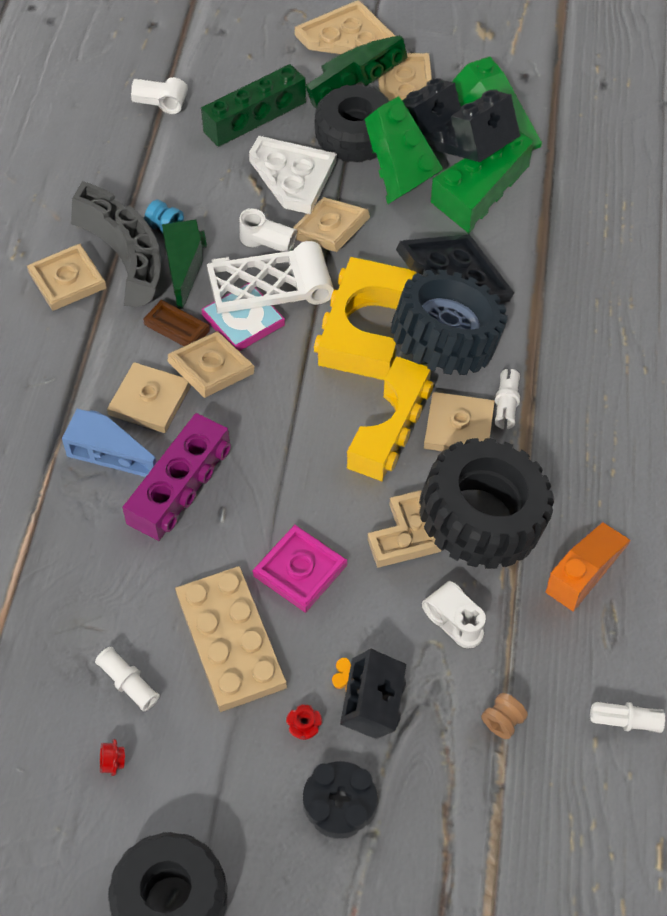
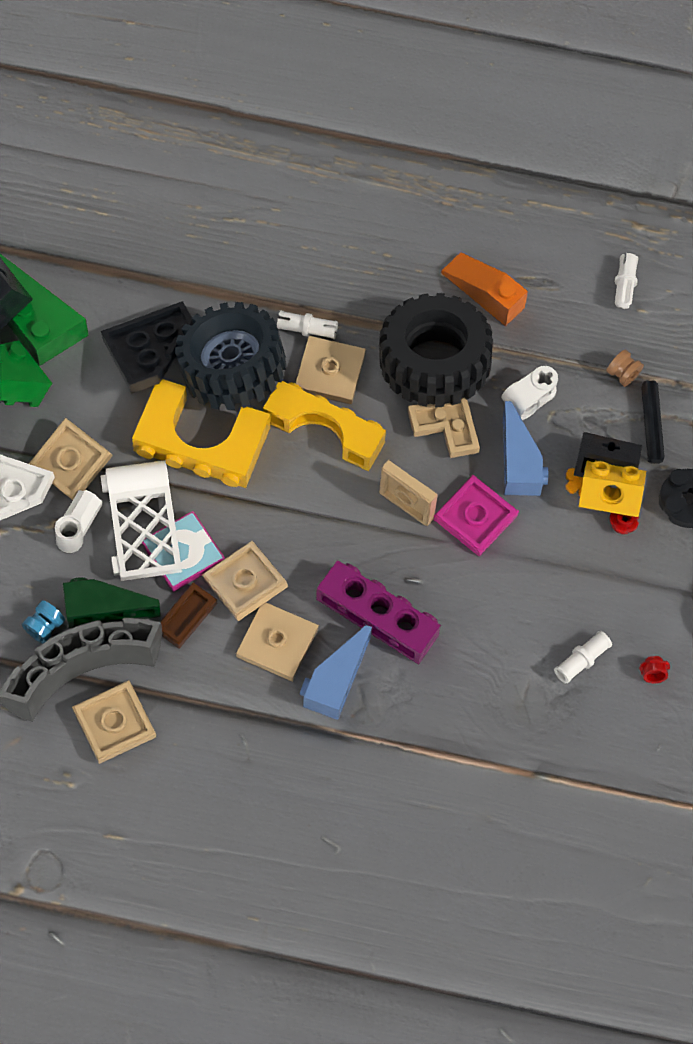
camera: 90 degrees left, 10 degrees up
tan plate [175,566,287,712] -> none
none -> tan plate [379,460,438,526]
none -> medium blue slope [503,401,548,496]
none -> yellow brick [579,461,647,517]
none -> black axle [641,380,665,464]

